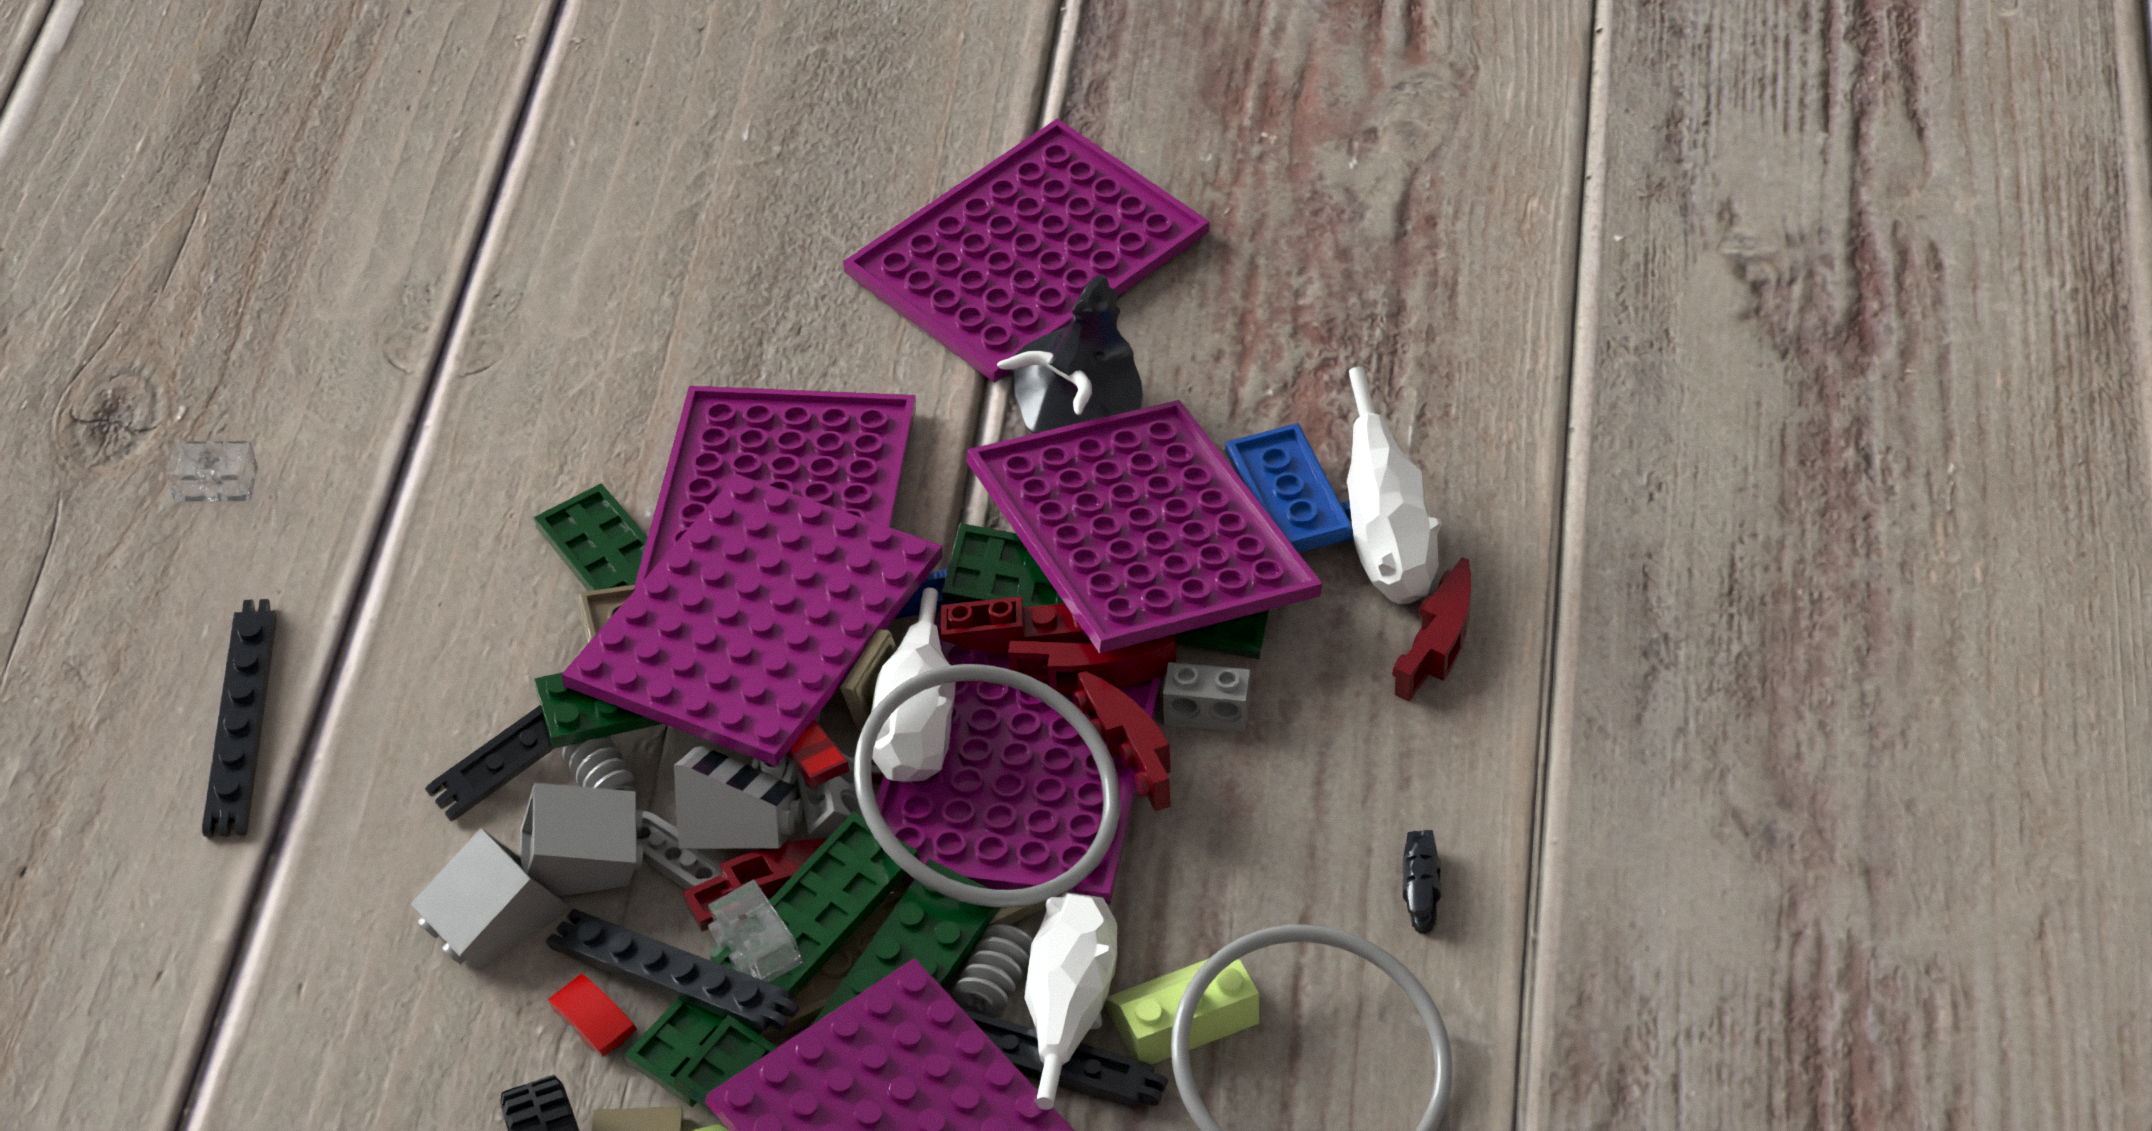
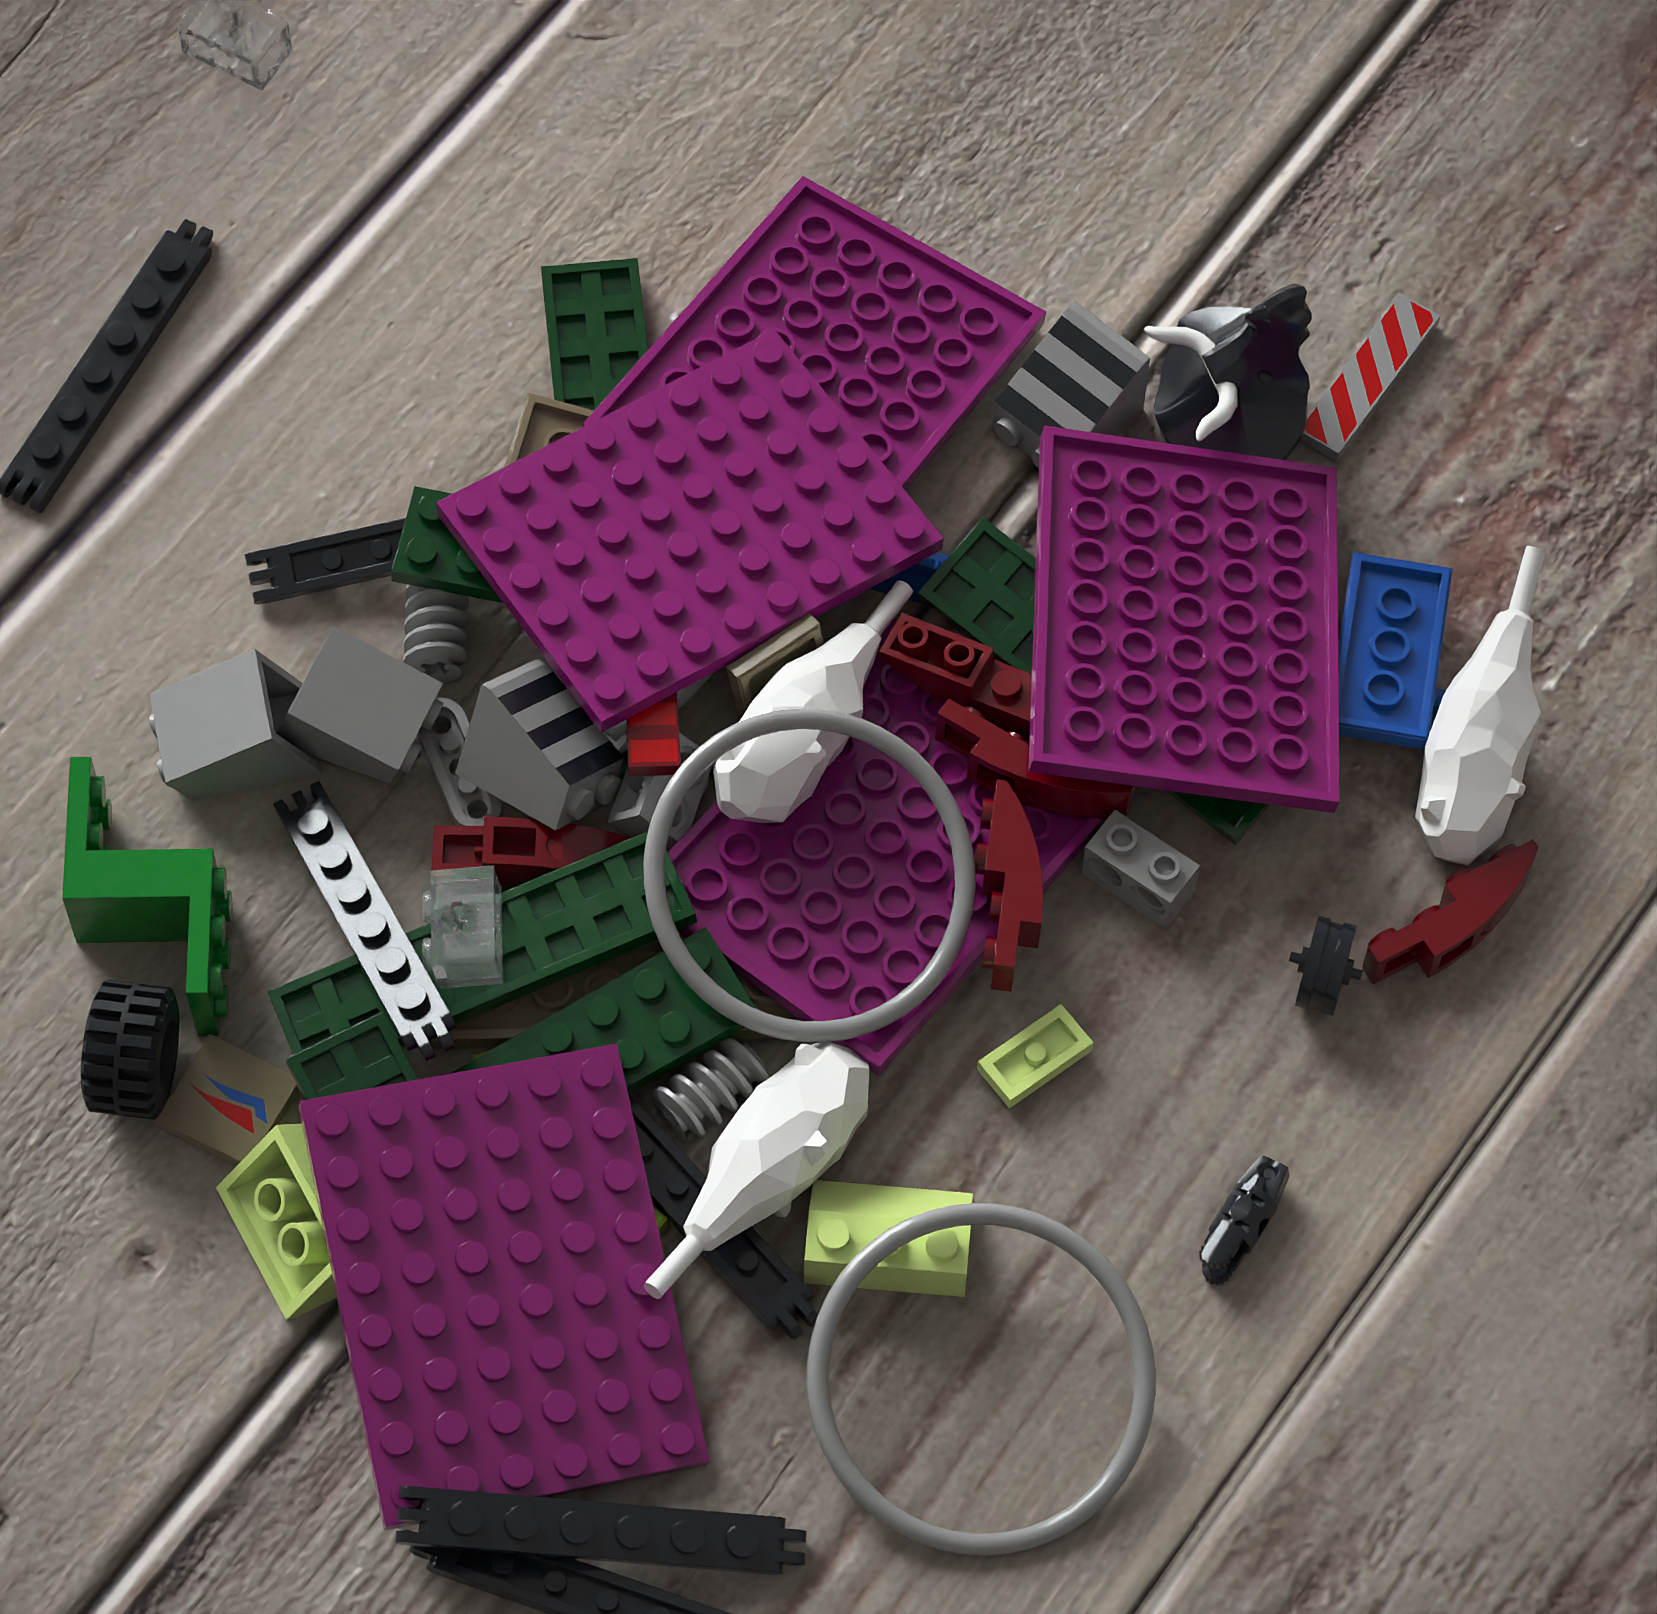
camera: 25 degrees right, 15 degrees up
red slope [547,973,637,1057] -> none
magenta plate [843,118,1210,383] -> none
none -> green bracket [62,757,233,1036]
none -> yellowish green plate [977,1004,1094,1109]
none -> light grey slope [992,301,1150,468]
none -> black wheel [1289,916,1363,1016]
none -> light grey tile [1300,292,1440,462]

